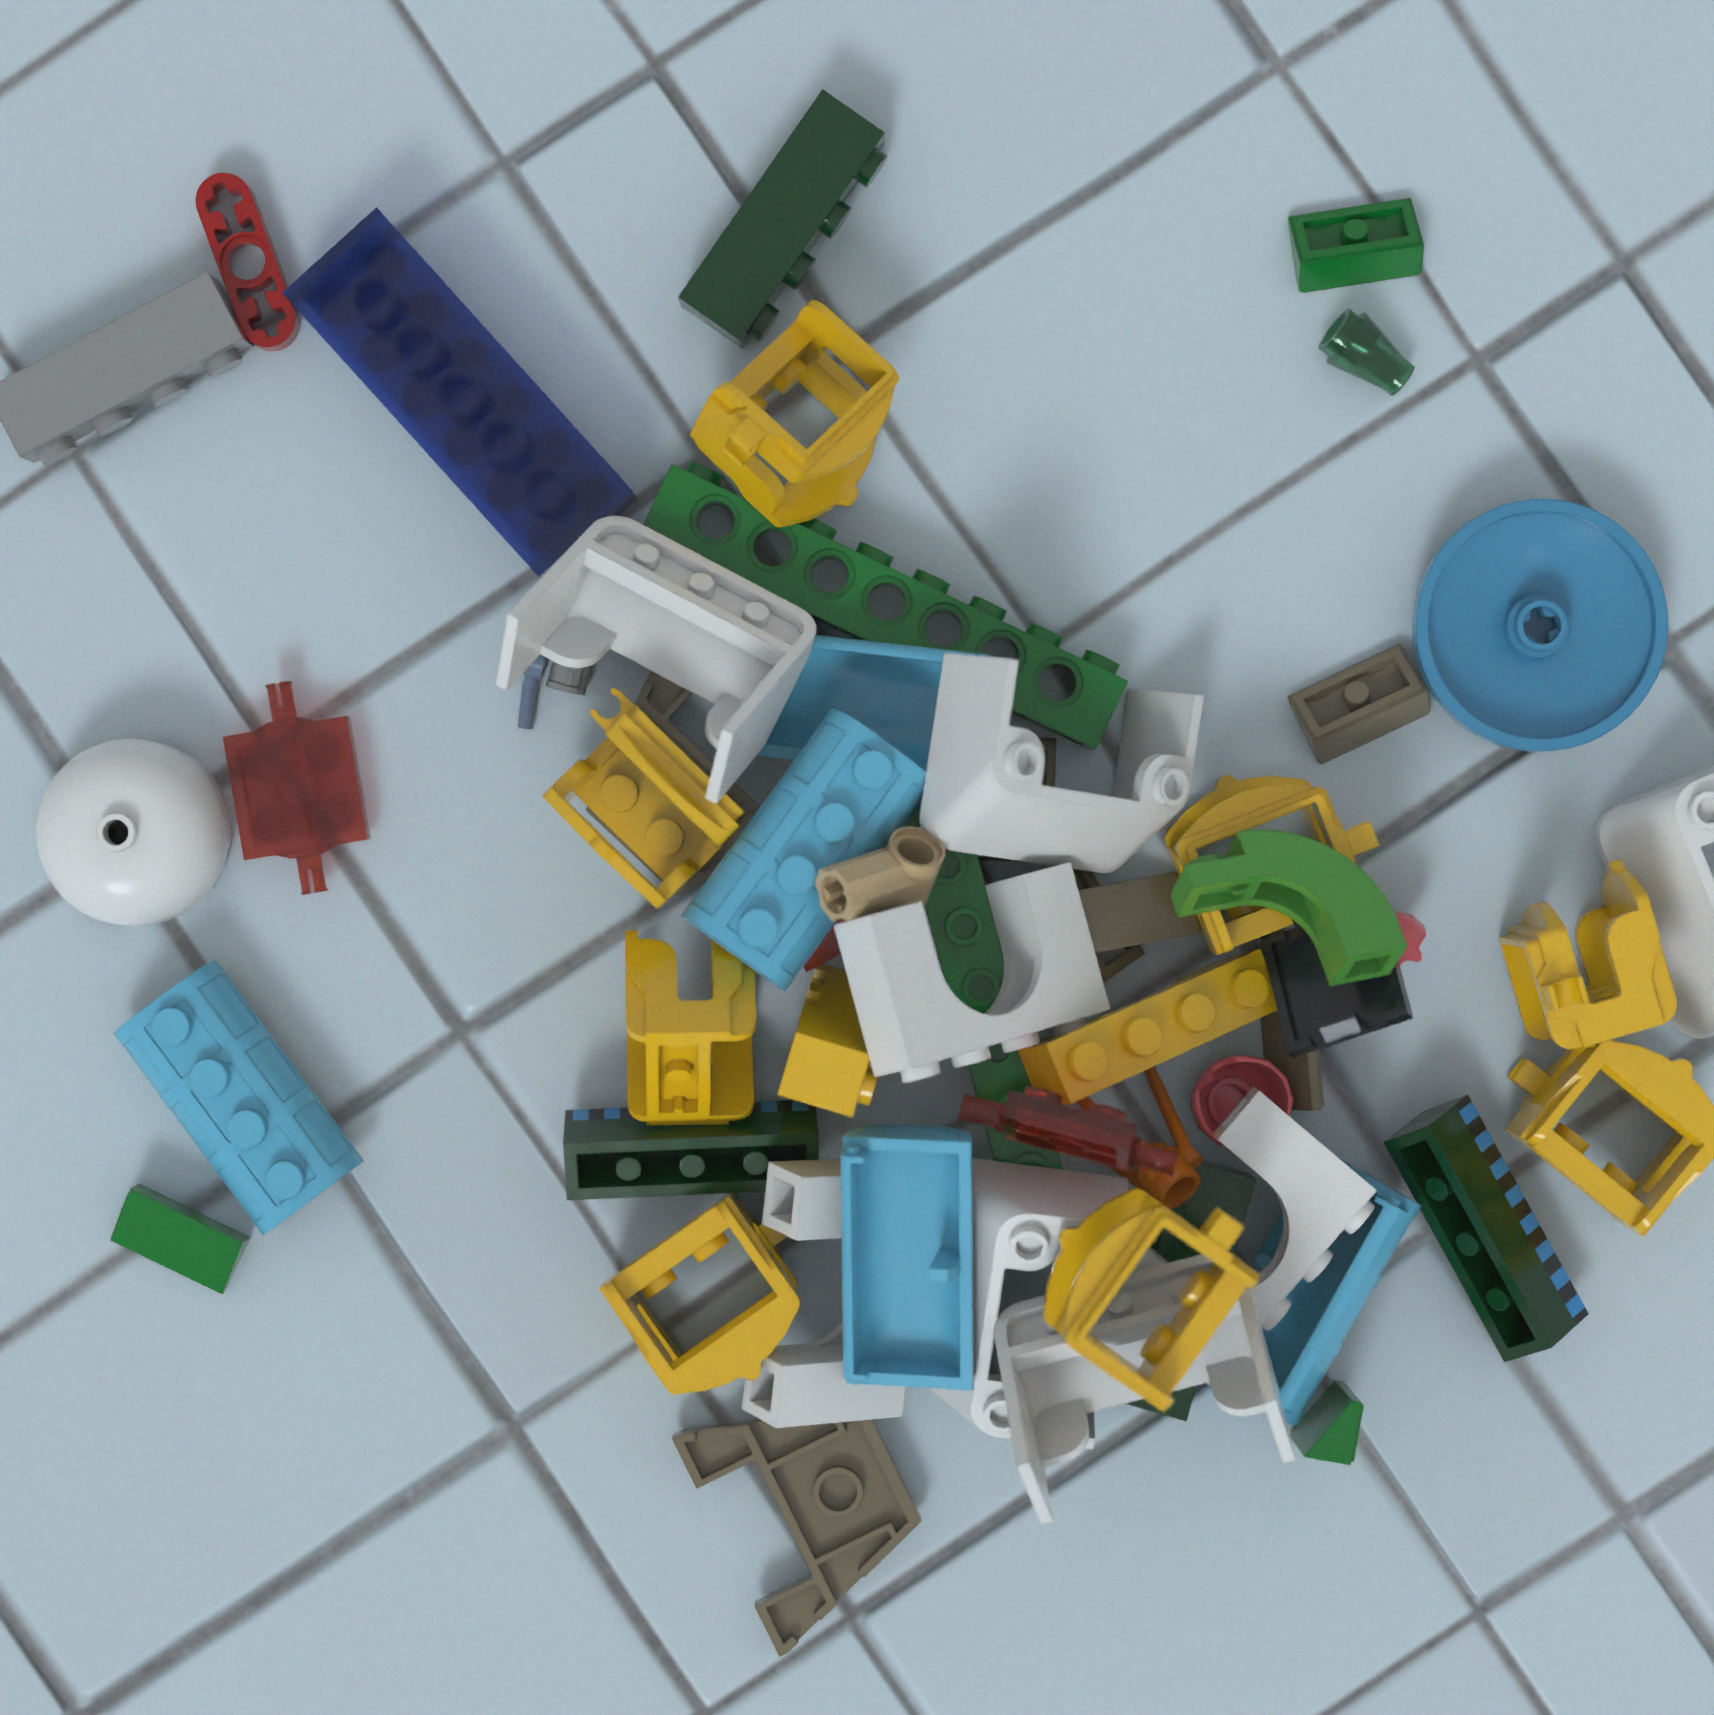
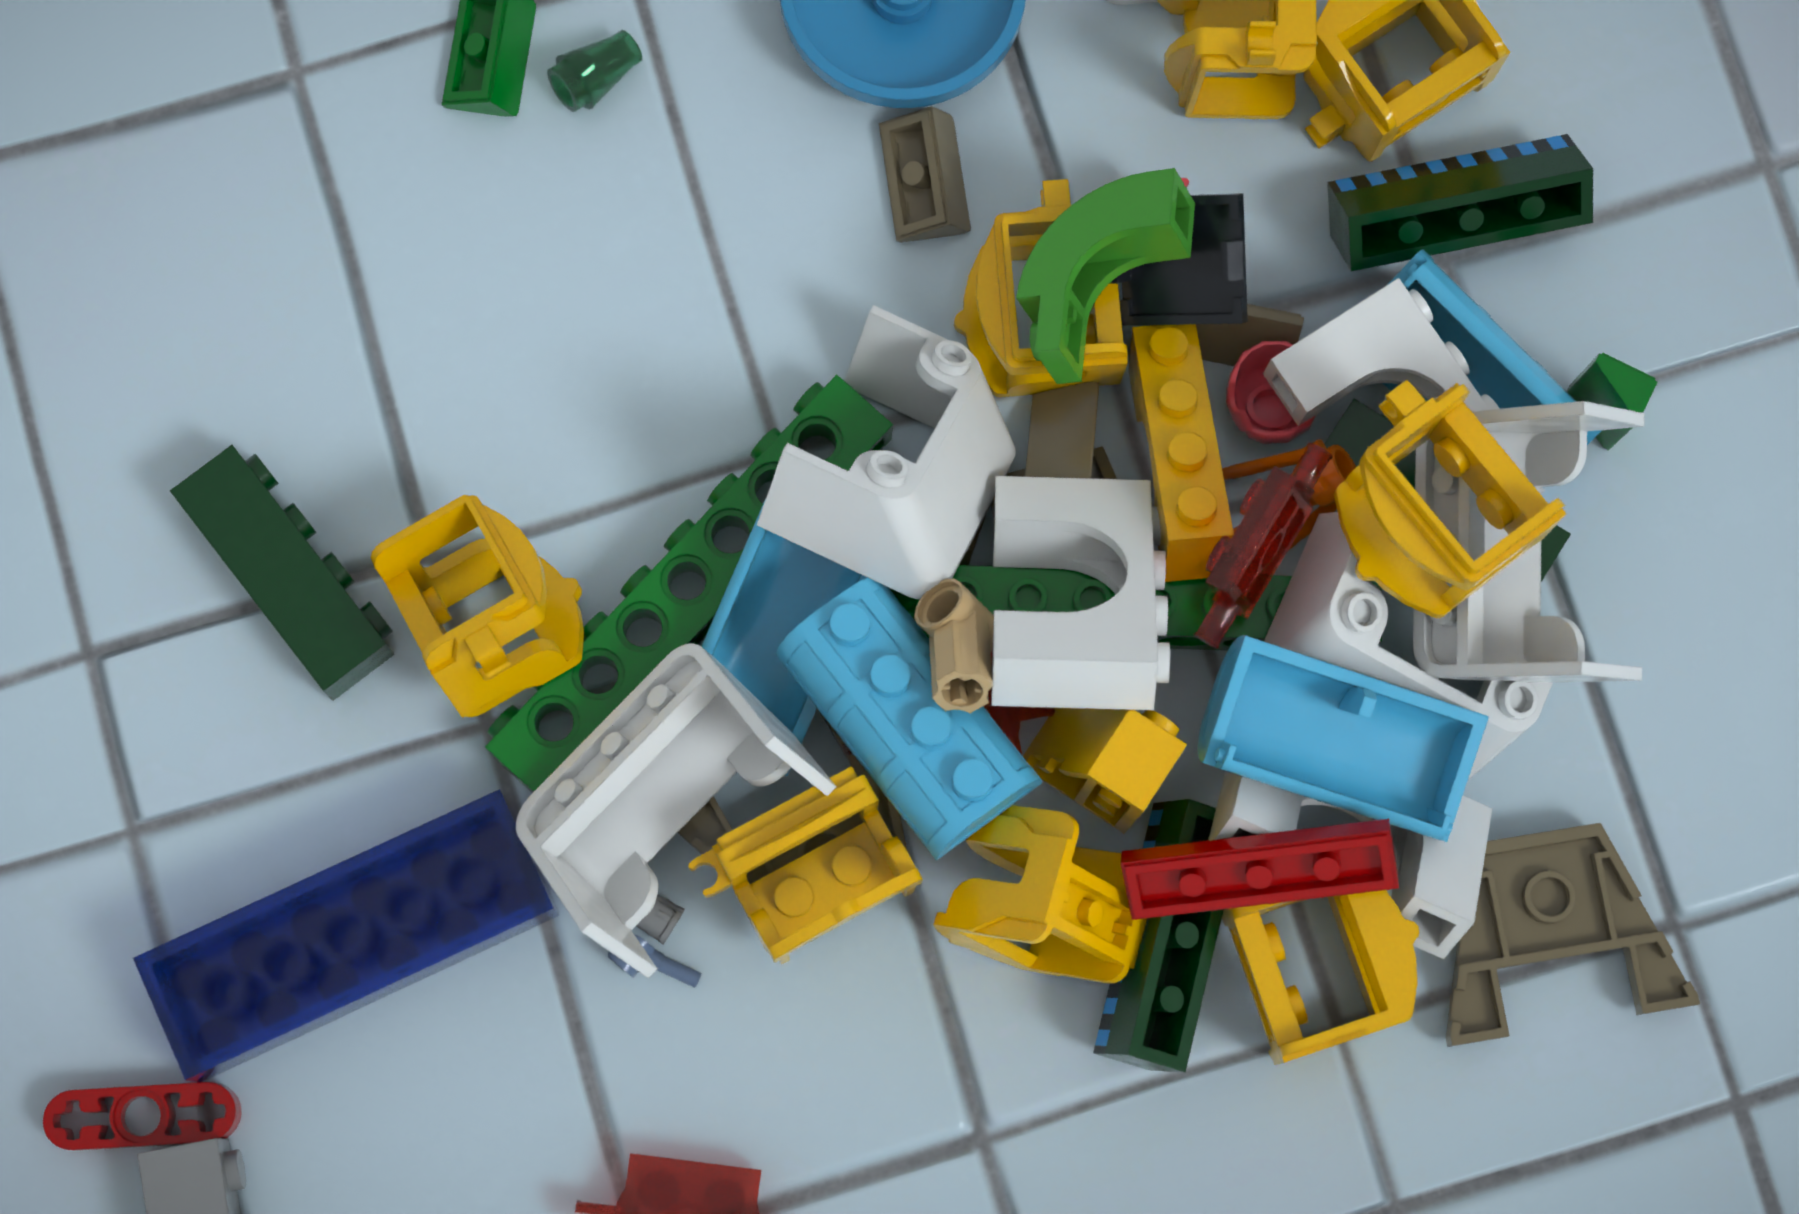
camera: 80 degrees left, 10 degrees down
none -> red tile [1120,819,1399,920]

